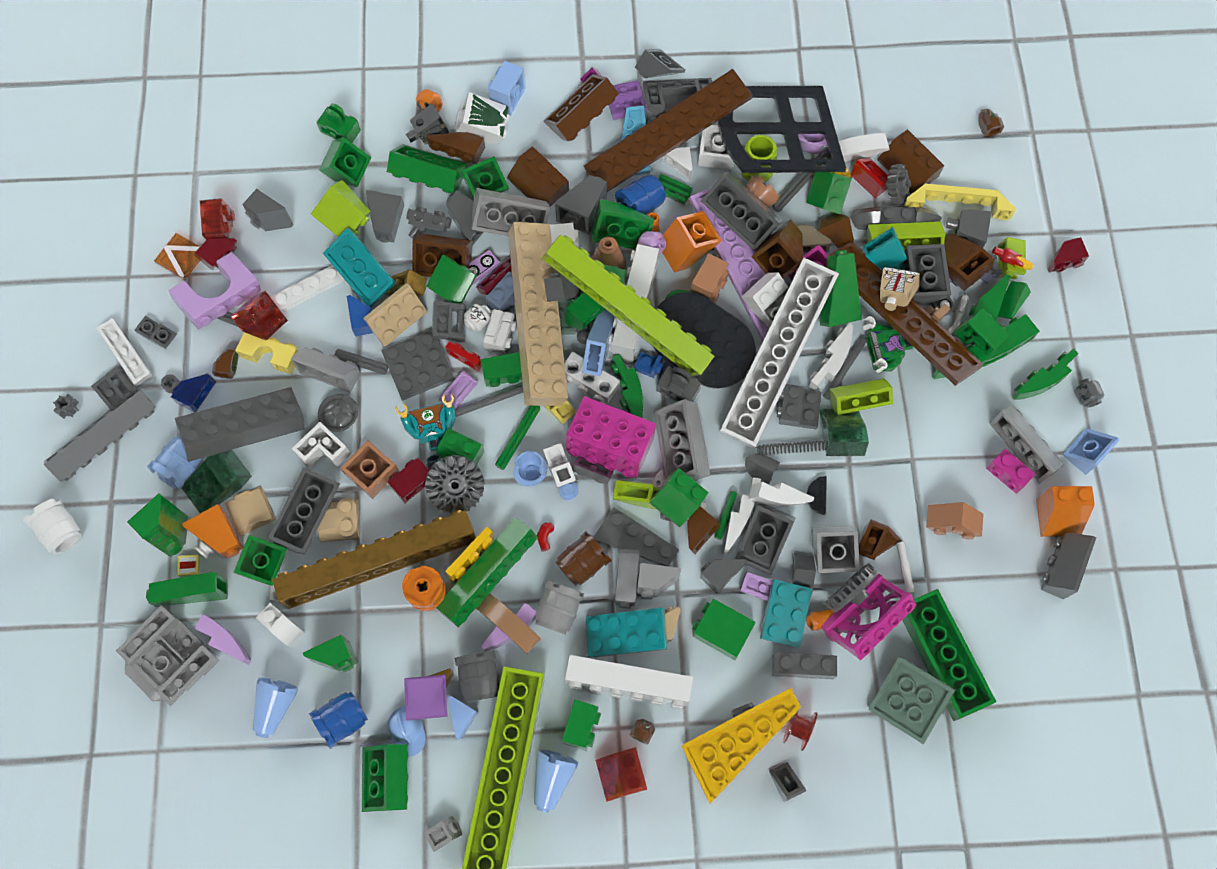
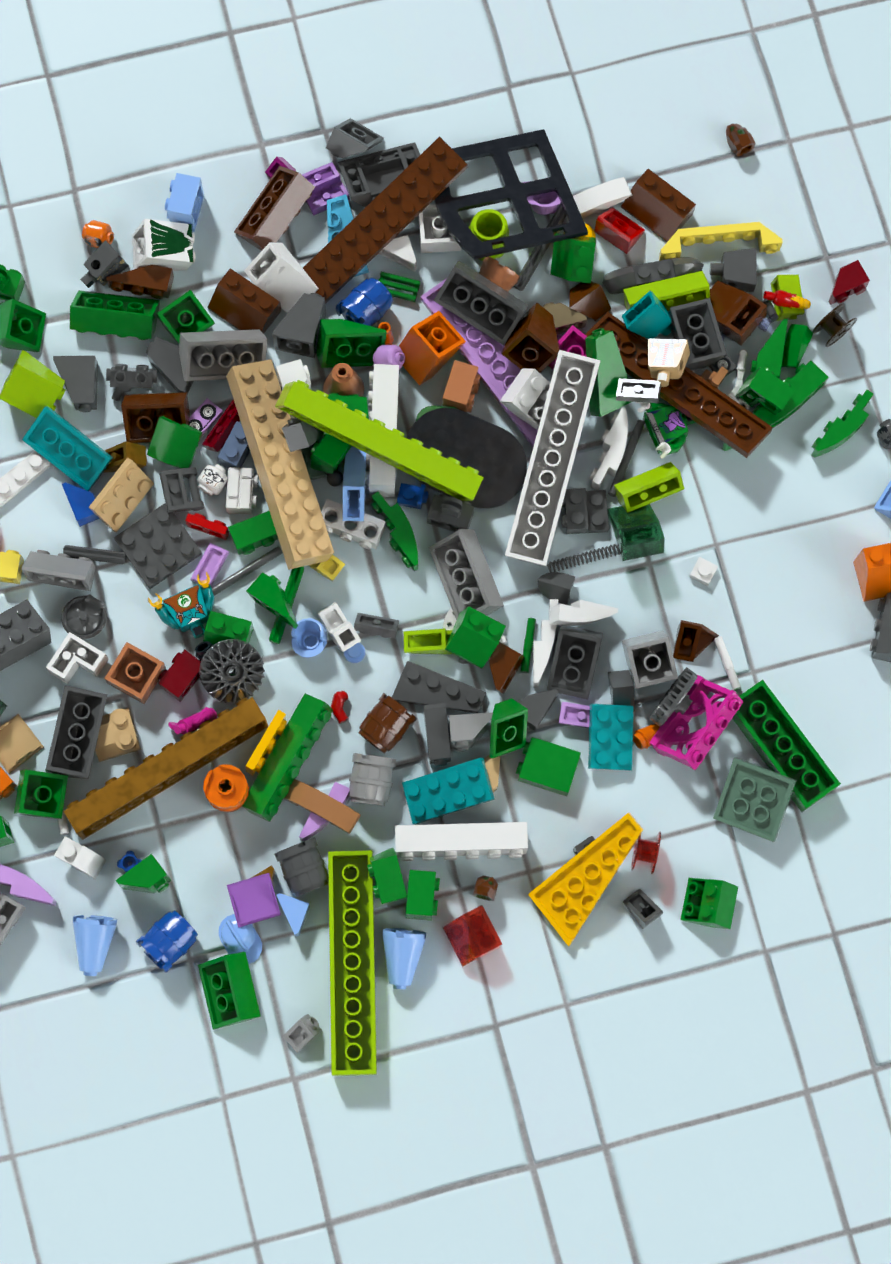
camera: 15 degrees left, 5 degrees up
dark pink brick [566,396,656,478] -> none
dark grey brick [772,652,837,679] -> none
black tile [806,476,827,515] -> none
dark grey gear [886,164,911,204] -> none
nougat brick [926,502,984,540] -> none
dark pink brick [986,448,1035,494] -> none
light grey slope [990,406,1064,484] -> none
none -> blue plate [117,851,142,872]
none -> dark pink plant [168,707,217,735]
none -> white slope [244,242,319,313]
none -> green slope [246,572,298,629]
none -> green slope [367,848,407,904]
none -> green slope [489,698,528,759]
none -> plate [616,378,661,403]
none -> green slope [681,878,738,929]
none -> white plate [689,557,718,586]
none -> dark brown piece [812,304,857,347]

